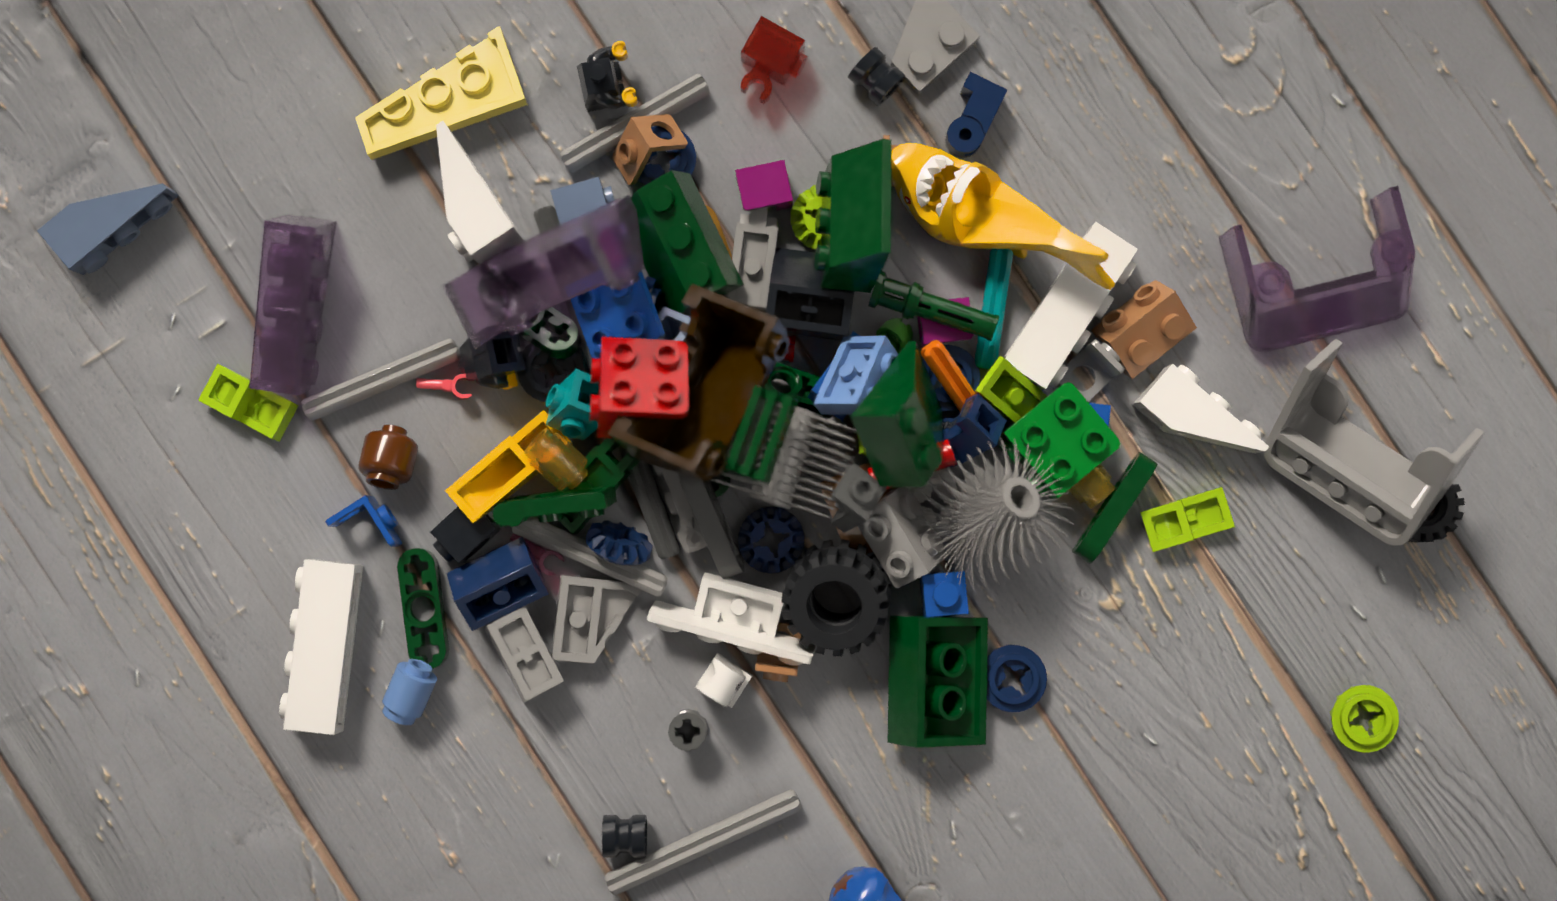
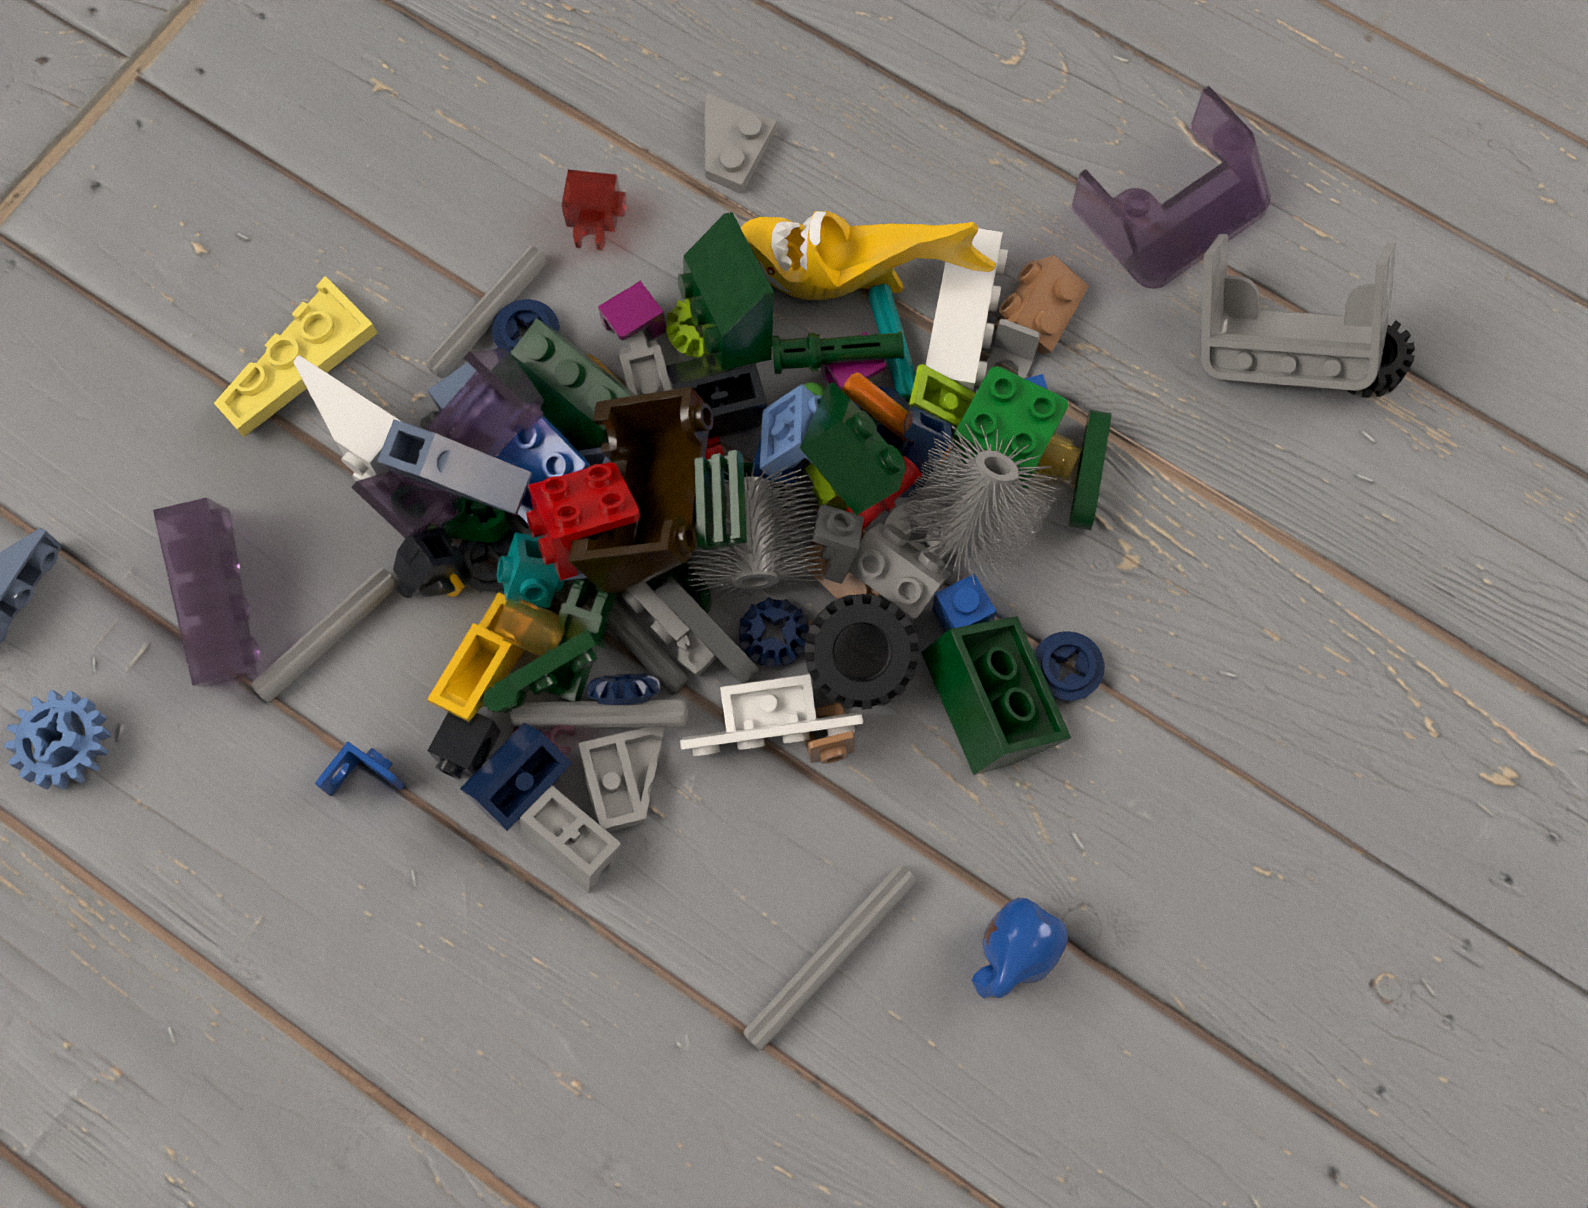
camera: 20 degrees left, 15 degrees down
lime slope [198,363,299,442] -> none
white brick [279,559,363,735] -> none
reddish brown head [358,425,418,490] -> none
medium blue brick [382,659,437,725] -> none
dark green beam [397,548,449,669] -> none
coral hand [416,374,474,400] -> none
black piece [577,41,638,112] -> none
black wheel [602,815,647,858] -> none
medium nougat bracket [612,114,688,185] -> none
dark grey bush [668,709,708,751] -> none
white leg [695,653,753,708] -> none
black wheel [848,47,906,106] -> none
dark blue leg [945,72,1007,158] -> none
white slope [1133,364,1269,454] -> none
lime slope [1140,486,1235,552] -> none
lime gear [1329,685,1399,753] -> none
none -> medium blue gear [4,690,111,790]
none -> sand blue slope [377,419,532,515]

